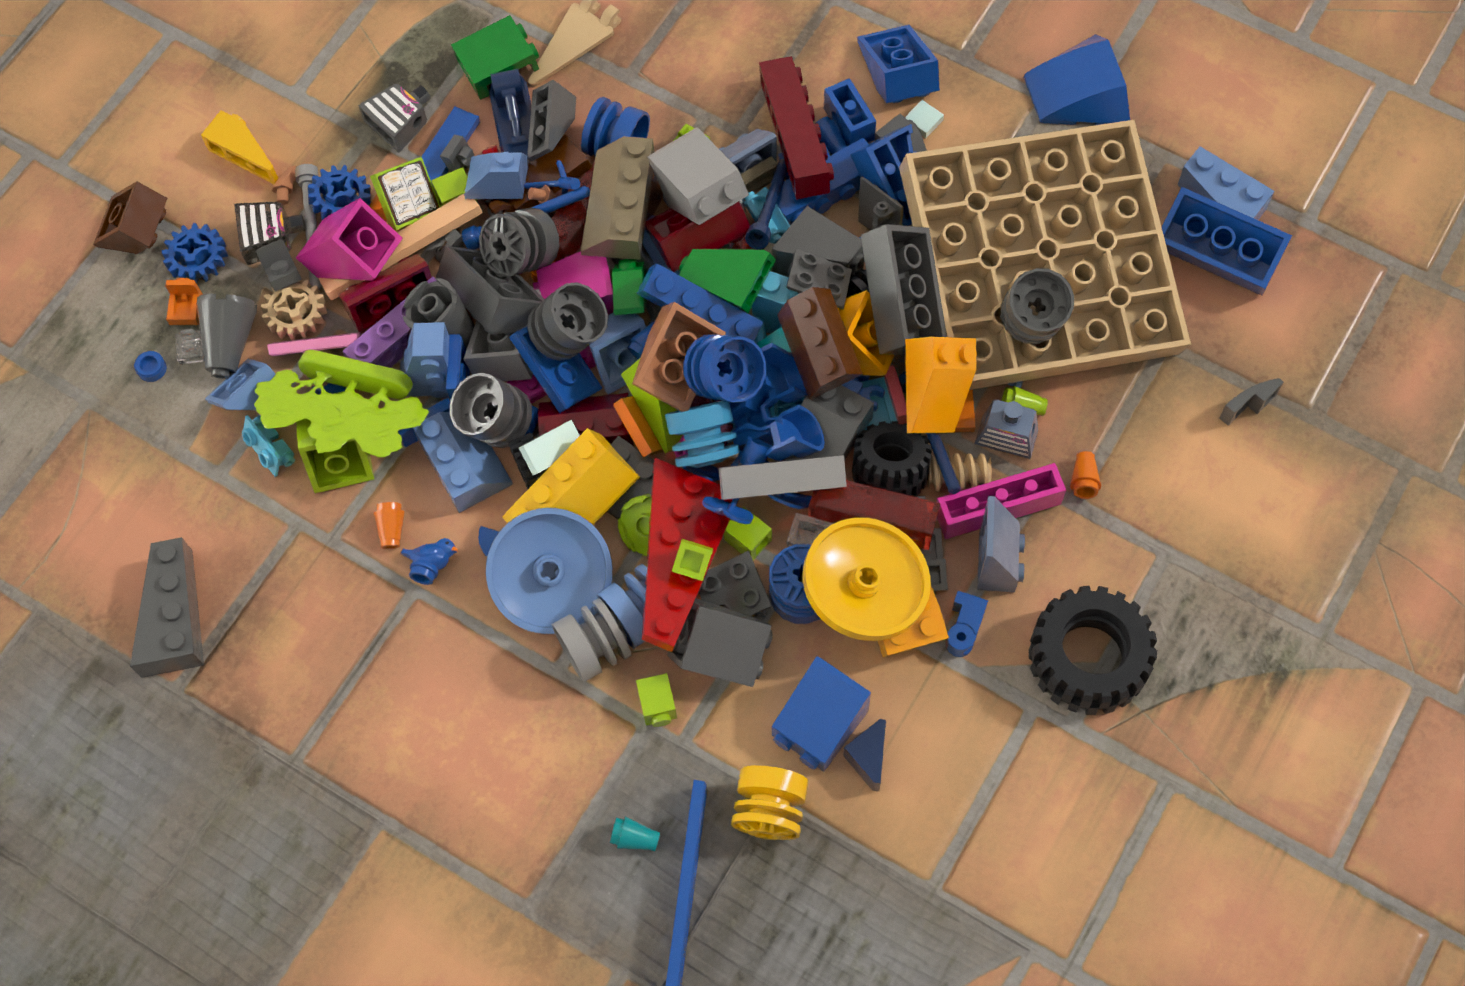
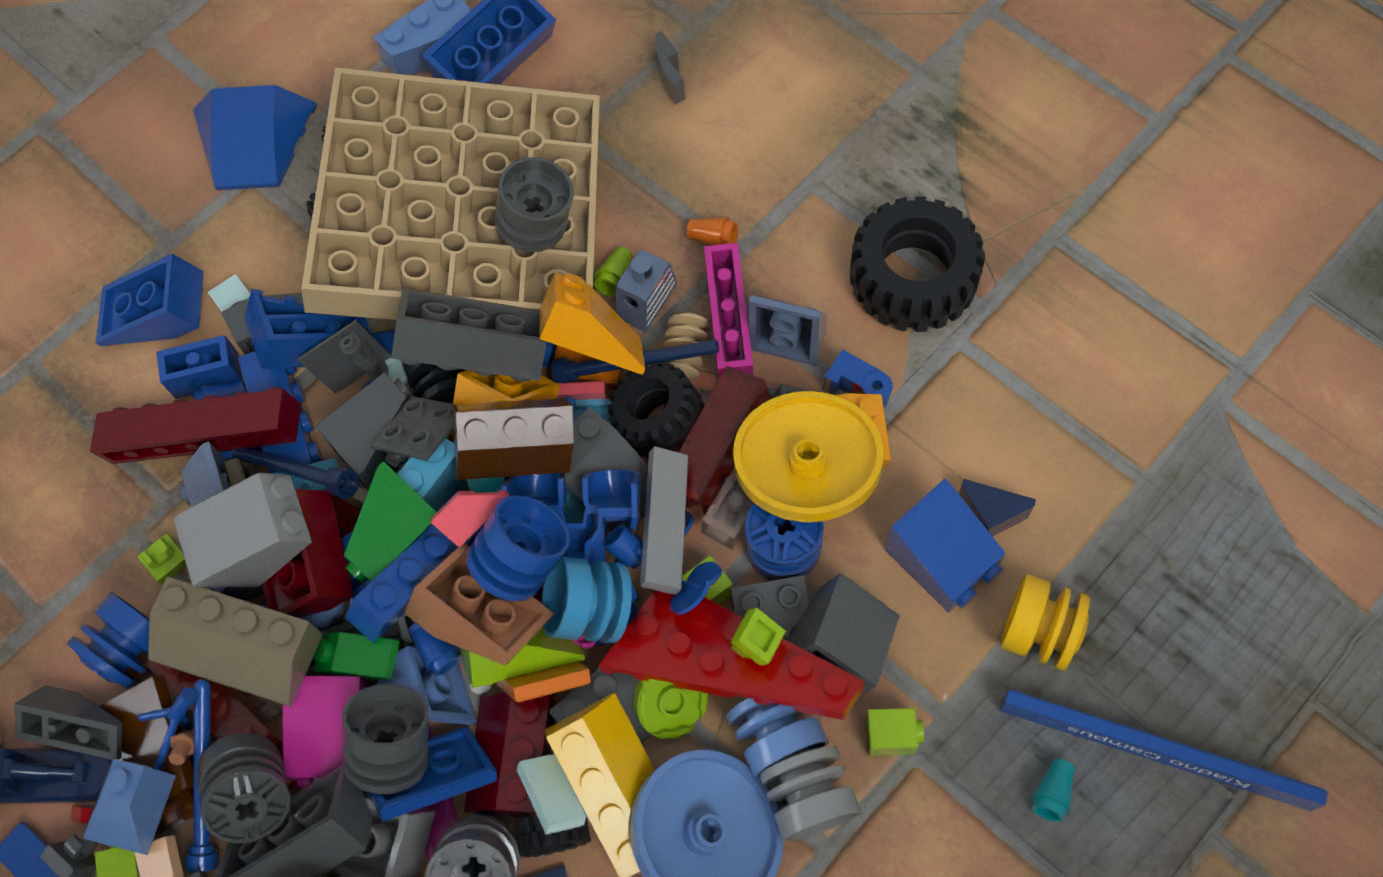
camera: 75 degrees left, 0 degrees up
none -> coral tile [431,490,510,547]

